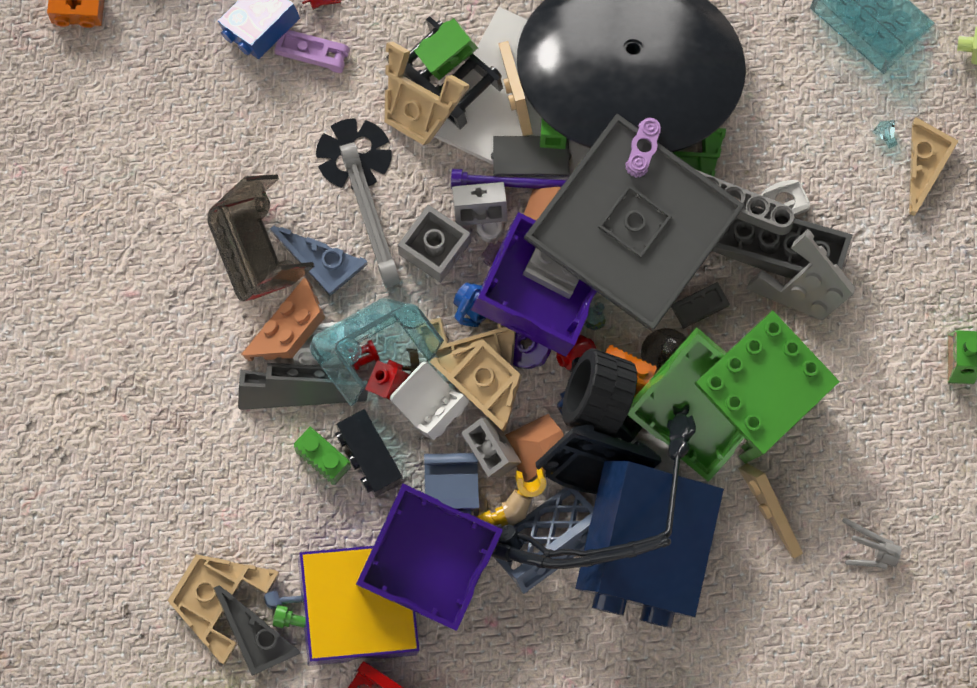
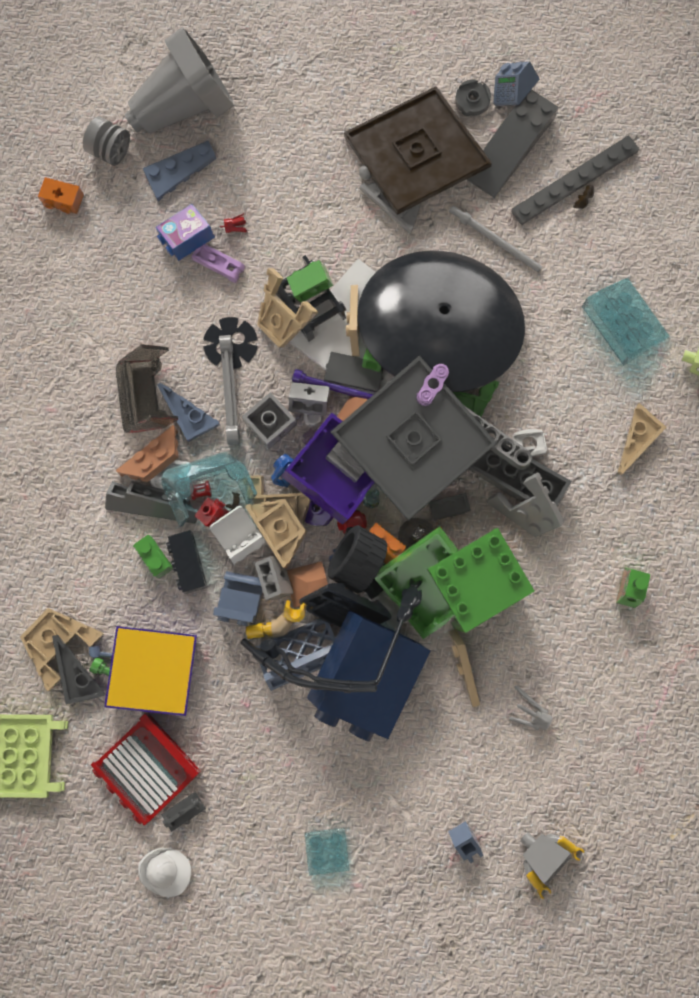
camera: 15 degrees right, 5 degrees up
dark purple tile [356,483,503,631] -> none
clear light blue rock [872,120,898,149] -> none

